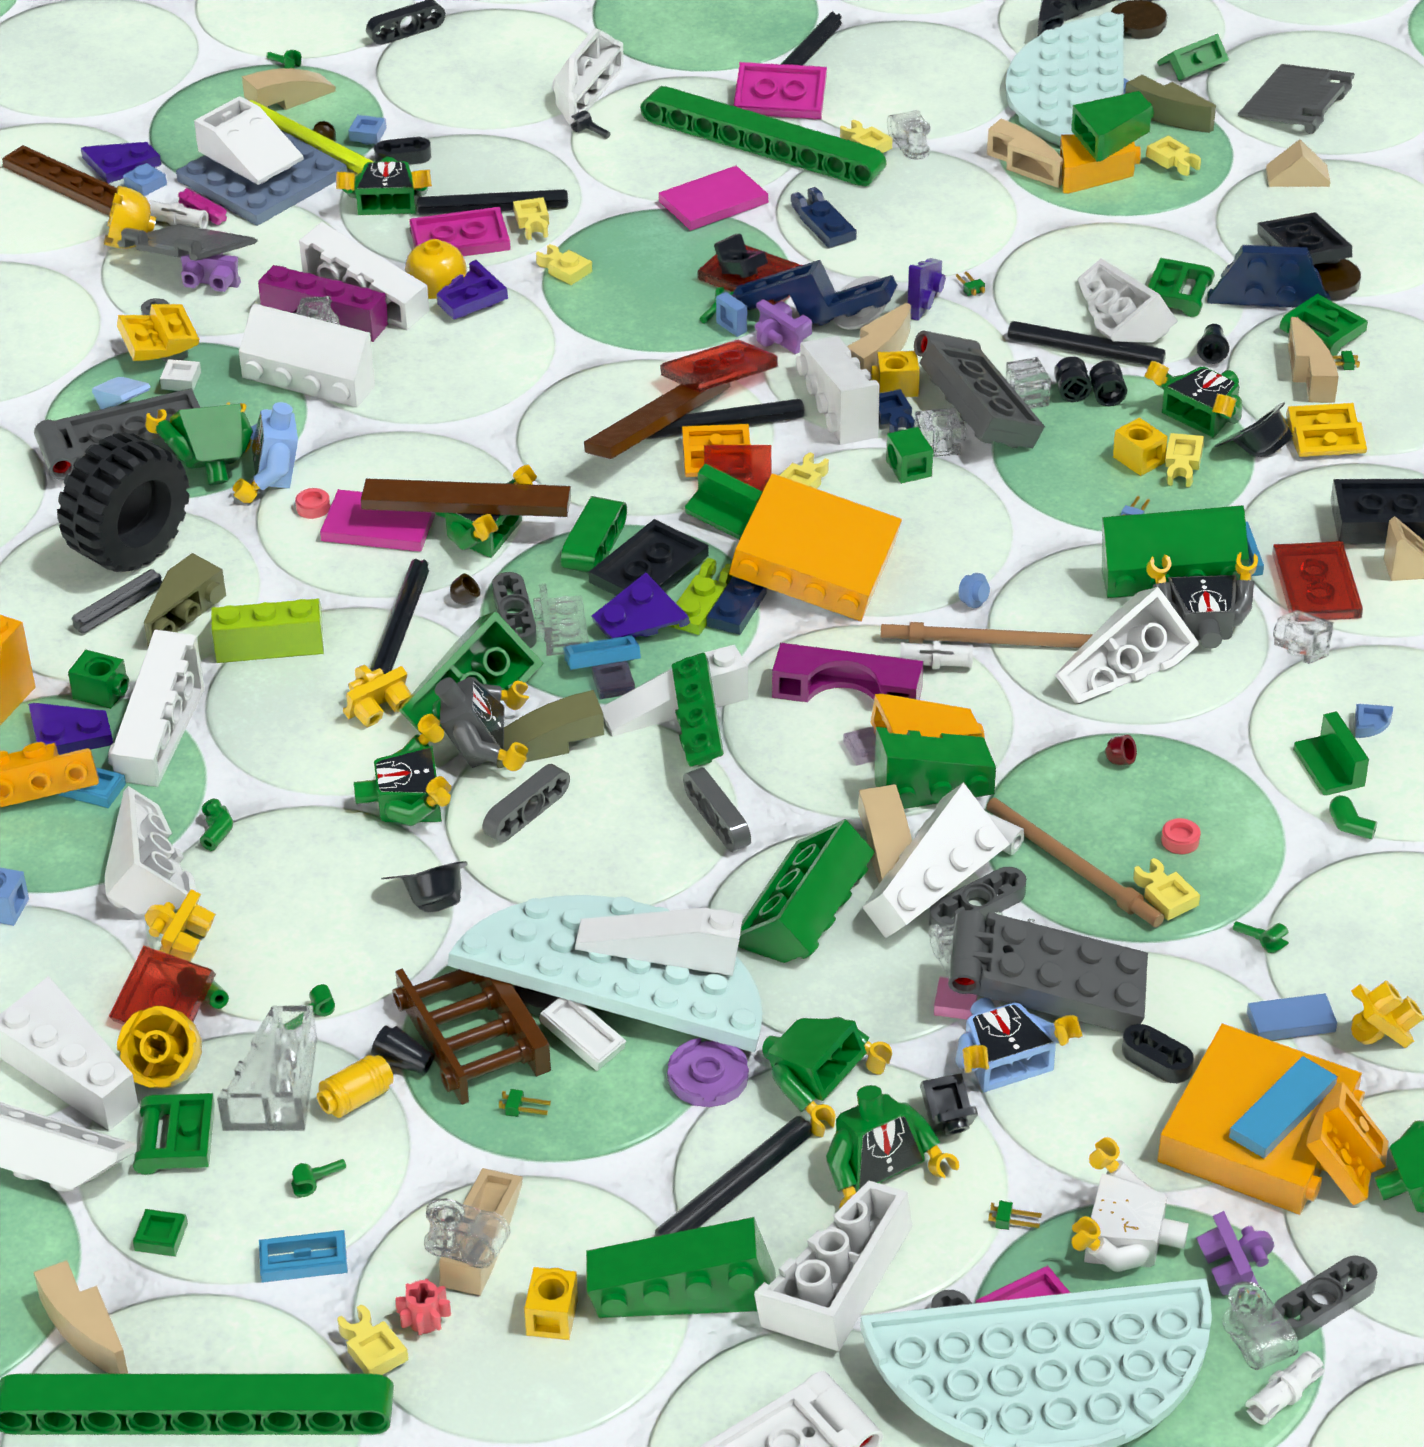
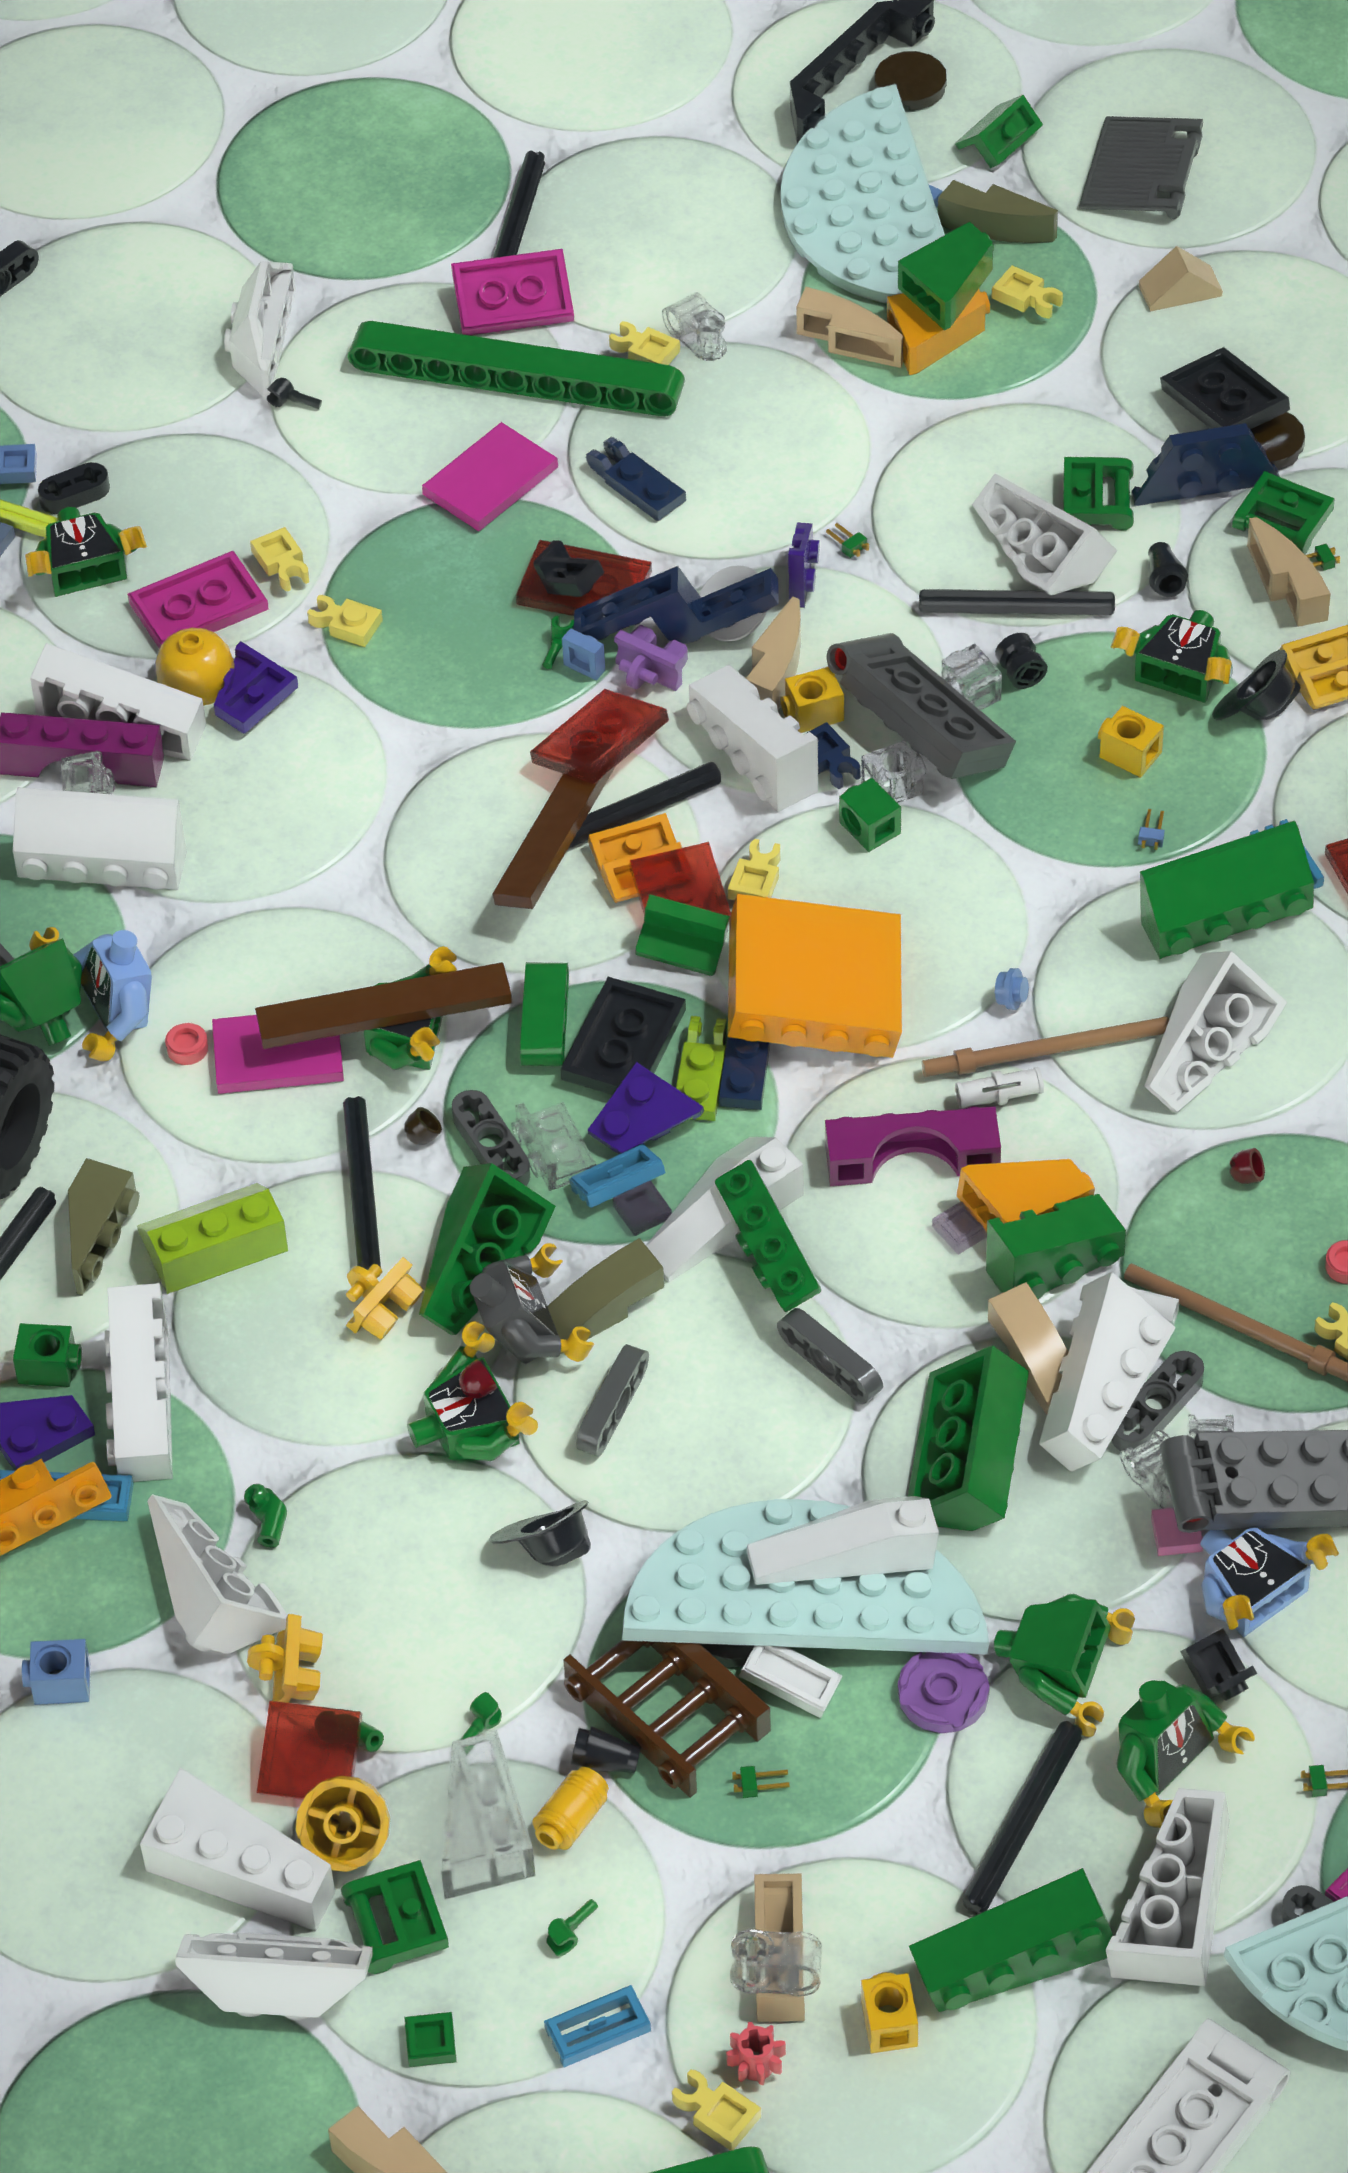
camera: 15 degrees left, 10 degrees up
black axle [417,189,568,215] -> none
black wheel [1089,360,1127,406] -> none
torso [1146,552,1258,649] -> none
light yellow plate [1165,433,1204,487] -> none
none -> dark red hinge [459,1359,497,1399]

